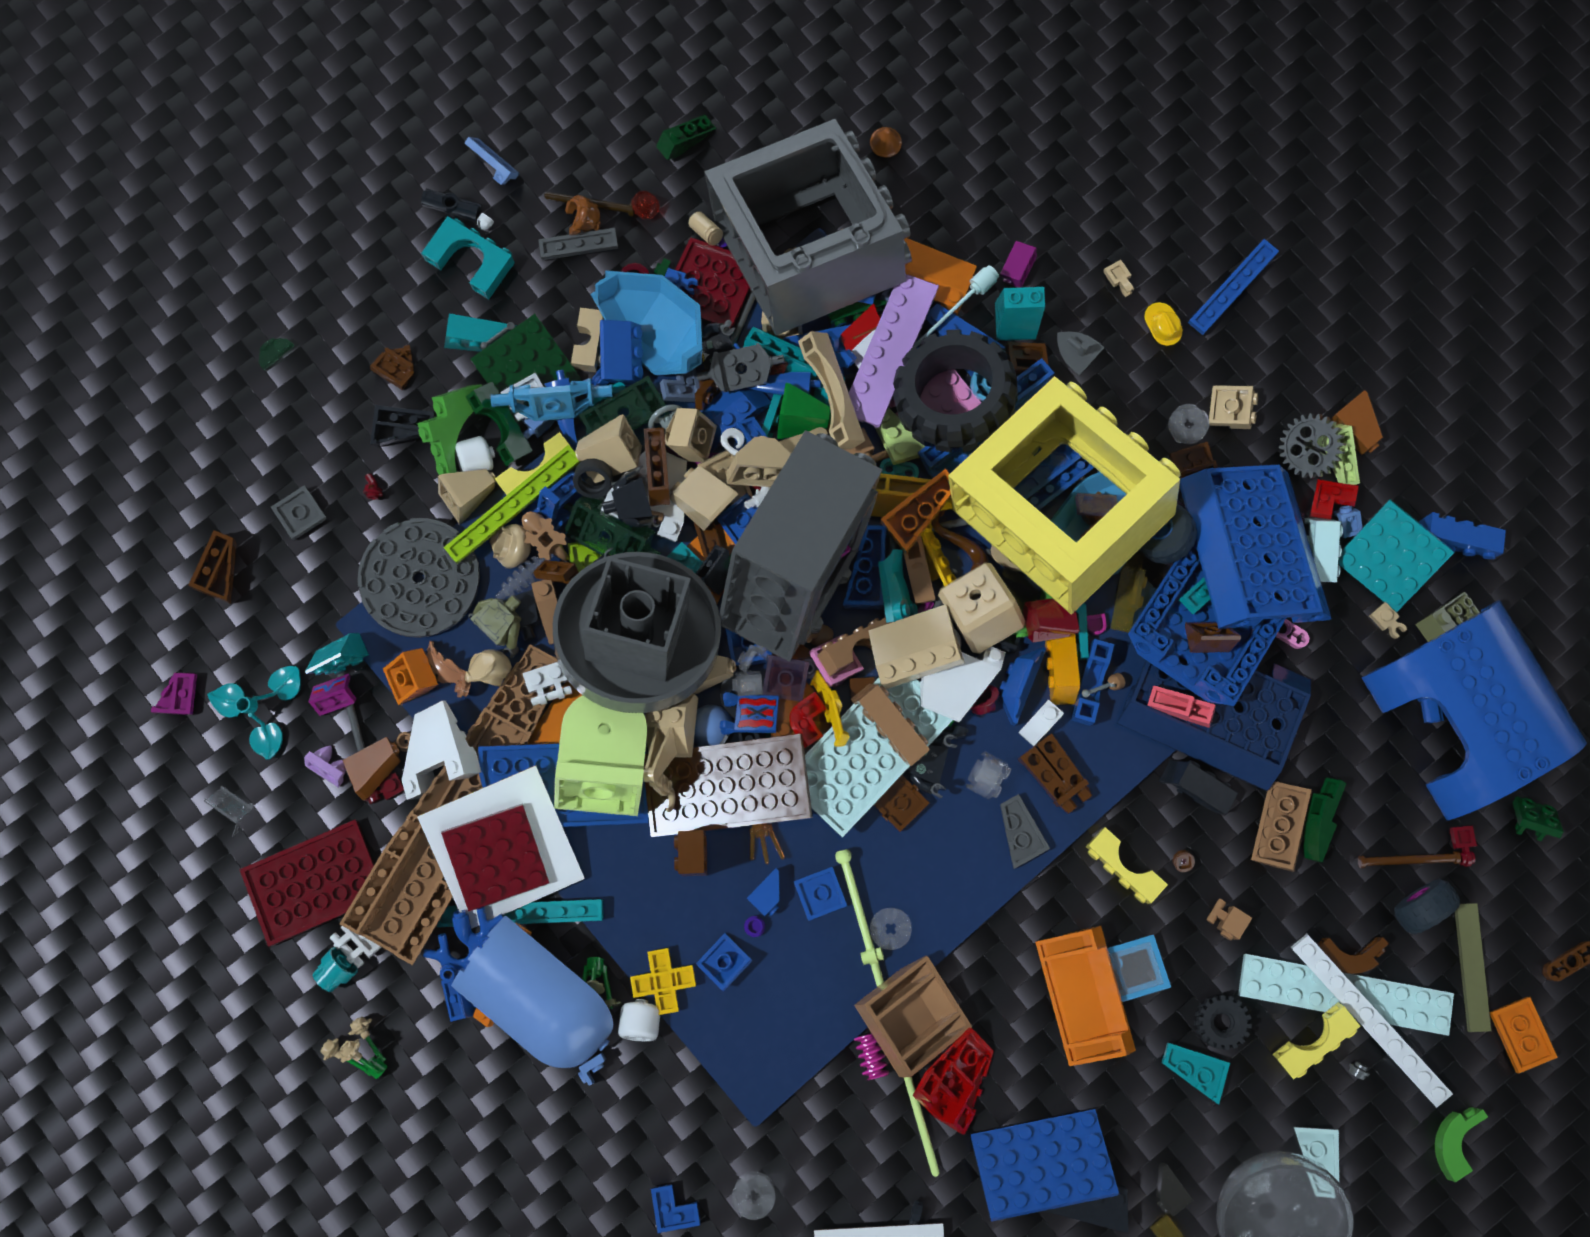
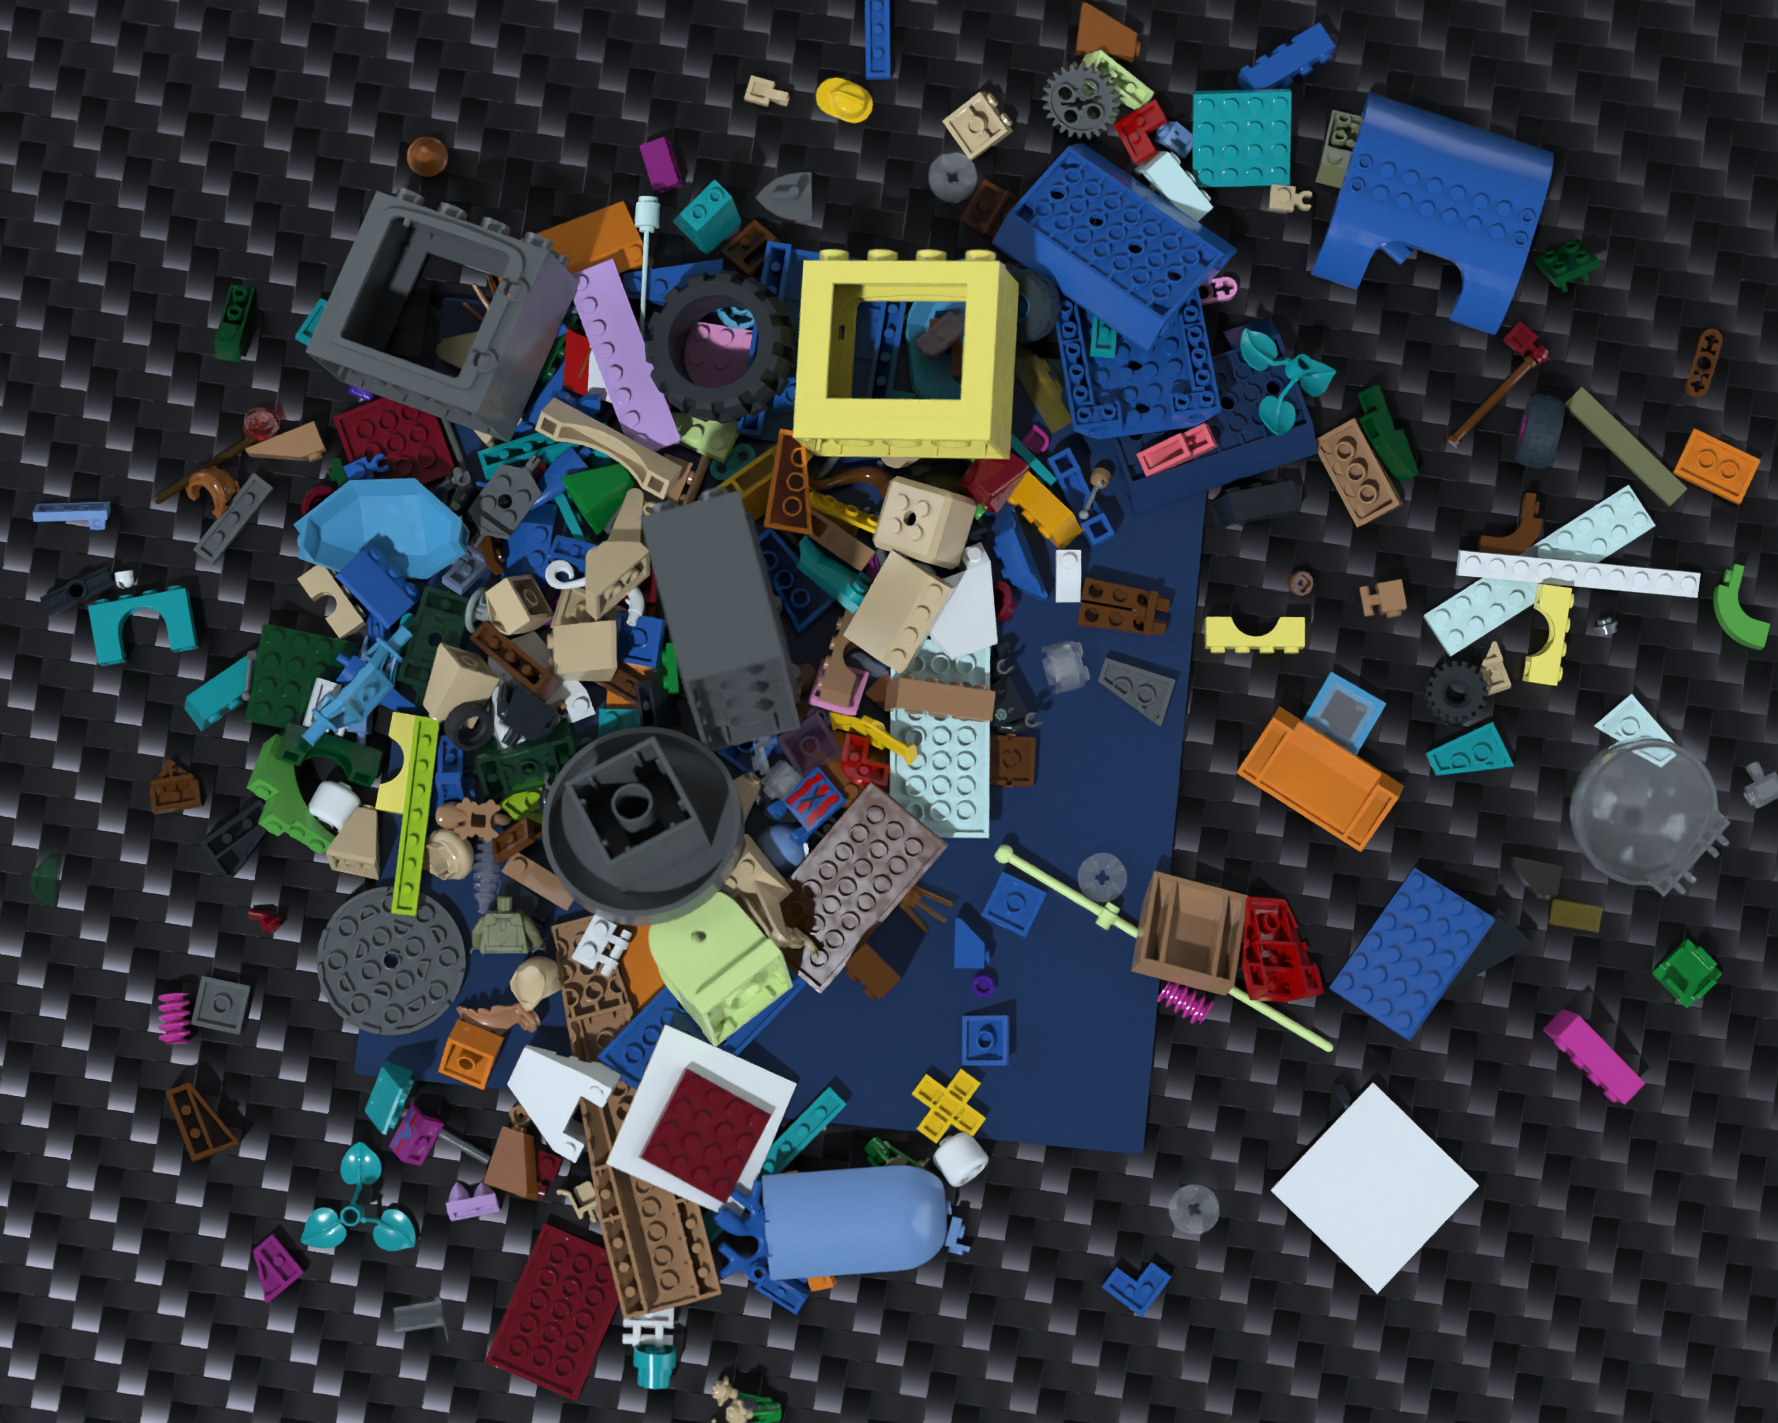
camera: 45 degrees left, 5 degrees up
tan piece [689,212,723,246] -> none
reddish brown slope [1185,622,1241,653] -> none
none -> dark pink piece [158,993,191,1044]
none -> medium nougat slope [245,421,327,462]
none -> tan piece [557,1181,599,1223]
none -> teal plant [1240,328,1336,436]
none -> tan slope [1479,641,1511,695]

